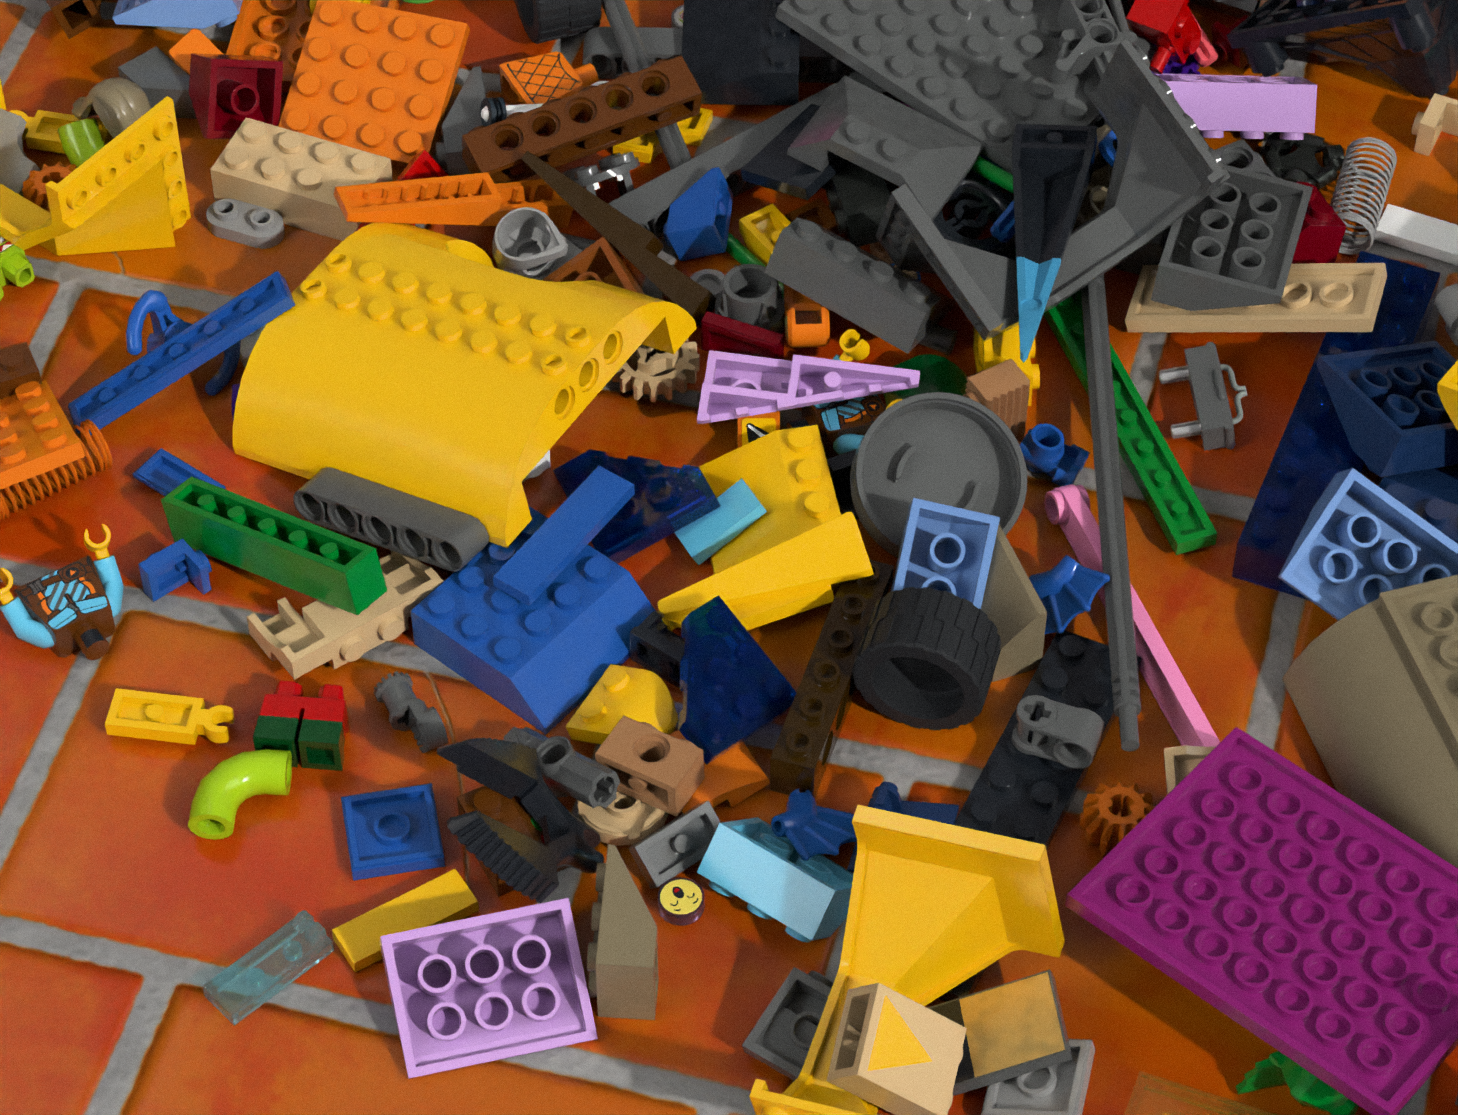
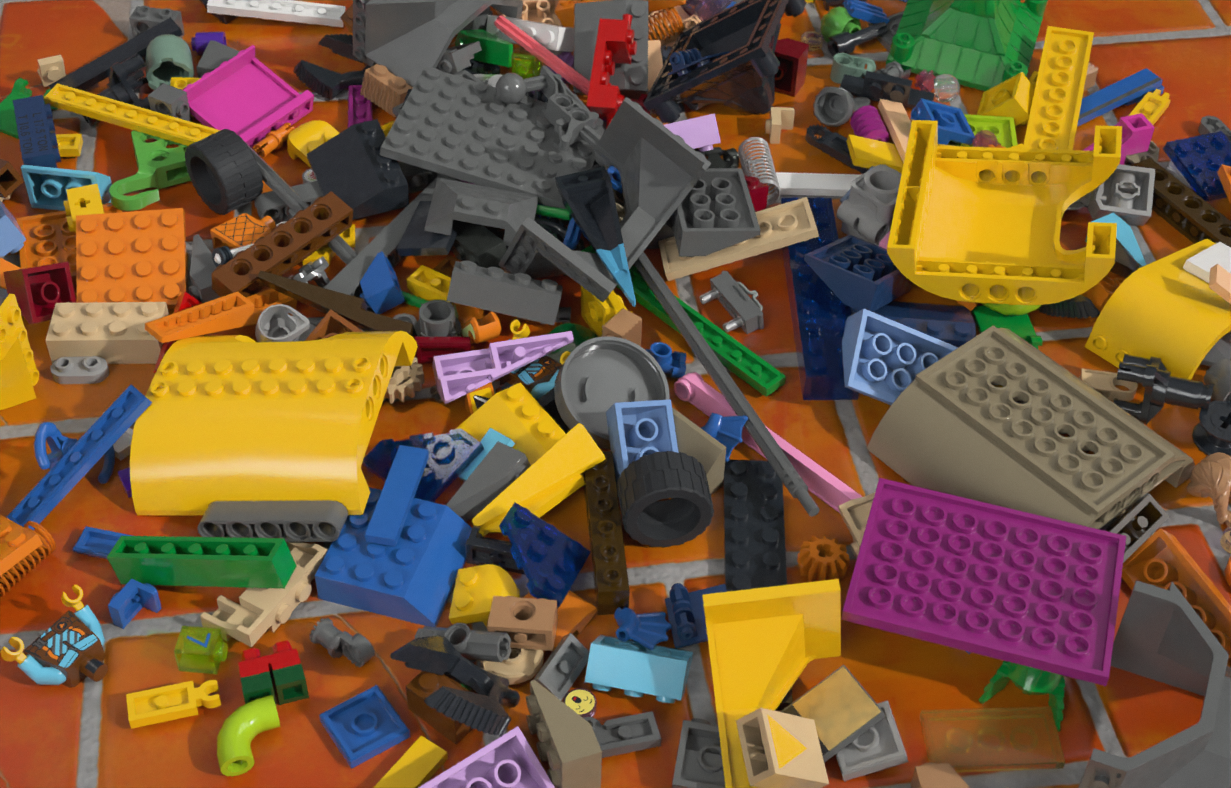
camera: 25 degrees left, 5 degrees down
dark grey piece [1011,695,1104,769] -> none
none -> clear neon green brick [174,626,228,674]
none -> dark grey slope [446,441,531,522]
none -> dark grey hinge [584,711,661,758]

